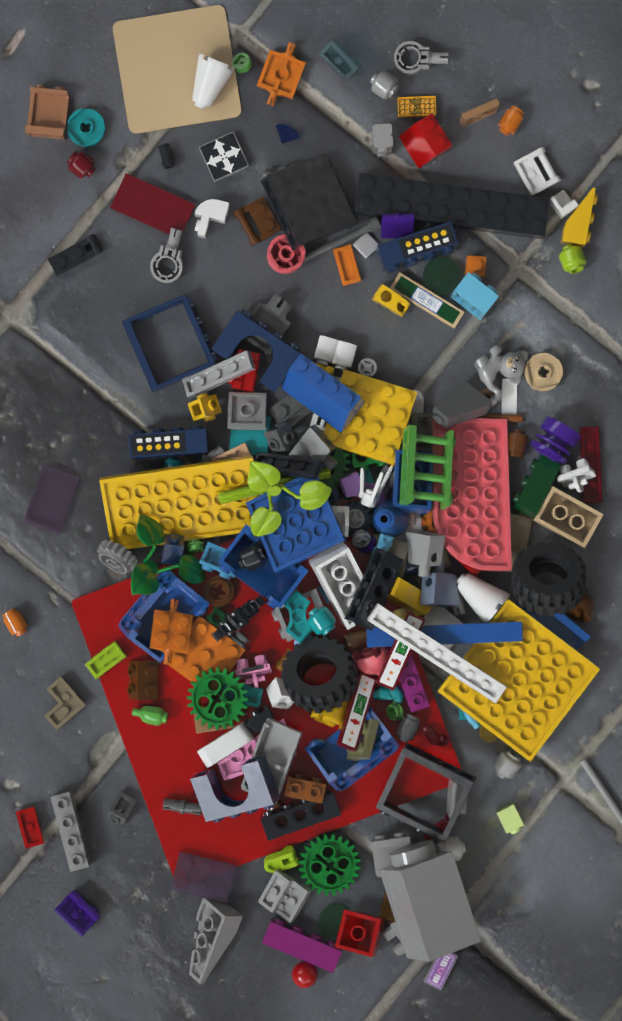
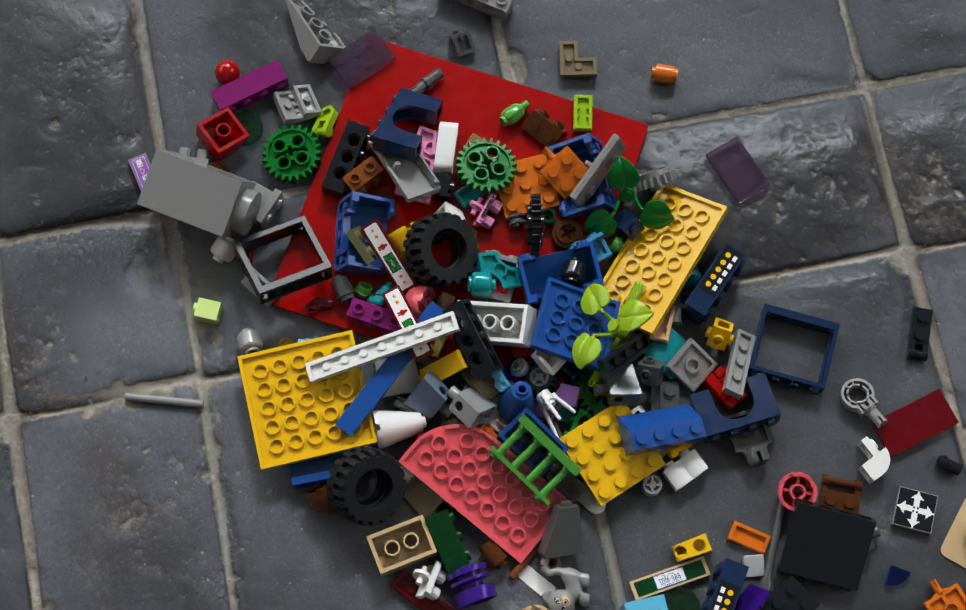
camera: 125 degrees right, 15 degrees down
none -> light grey container [569,134,626,208]

